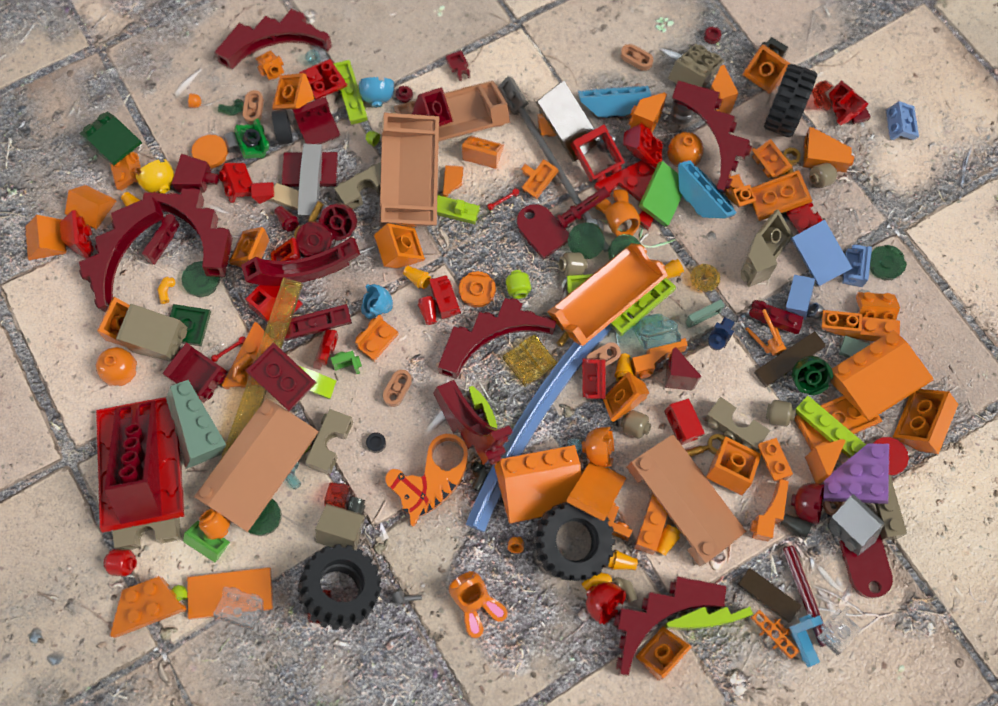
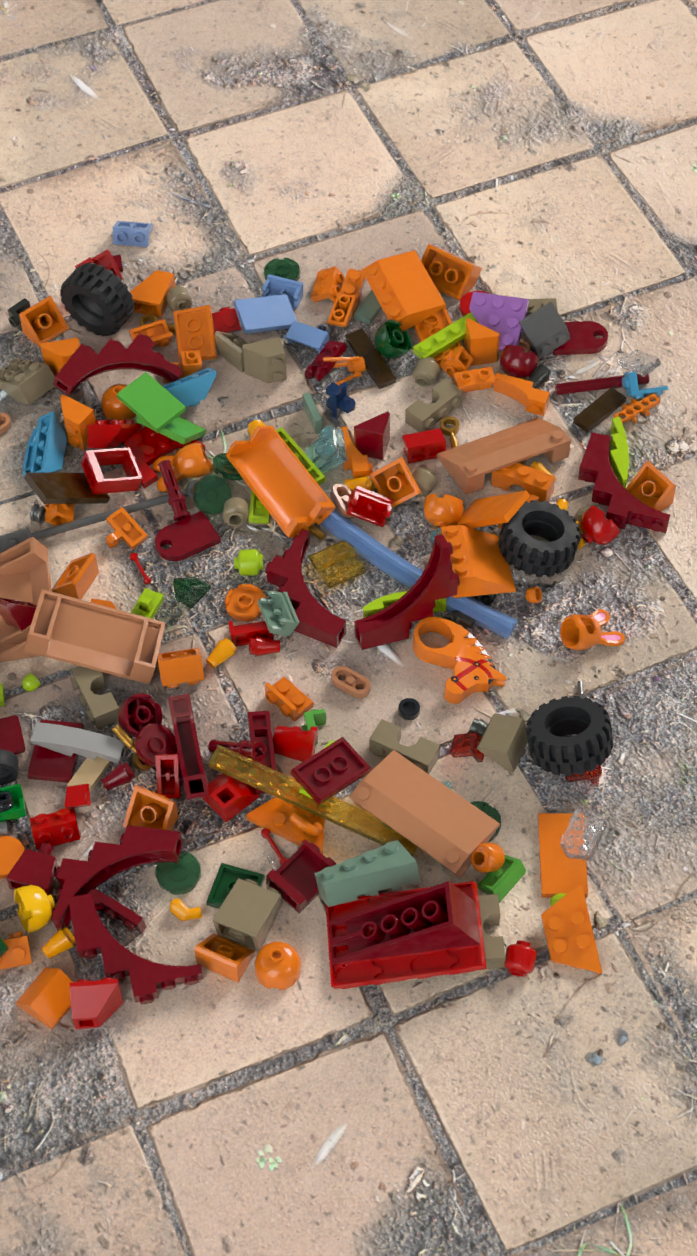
camera: 80 degrees left, 15 degrees down
orange slope [25,215,66,260] -> none
dark azure hair [361,284,393,320] -> none
clear yellow gear [690,264,720,293] -> none
orange slope [706,436,761,496] -> none
none -> bright green tile [117,372,186,433]
none -> clear green slope [173,577,211,609]
none -> dark red pin [208,739,267,761]
none -> sand green hinge [258,591,300,637]
none -> orange brick [439,345,474,378]

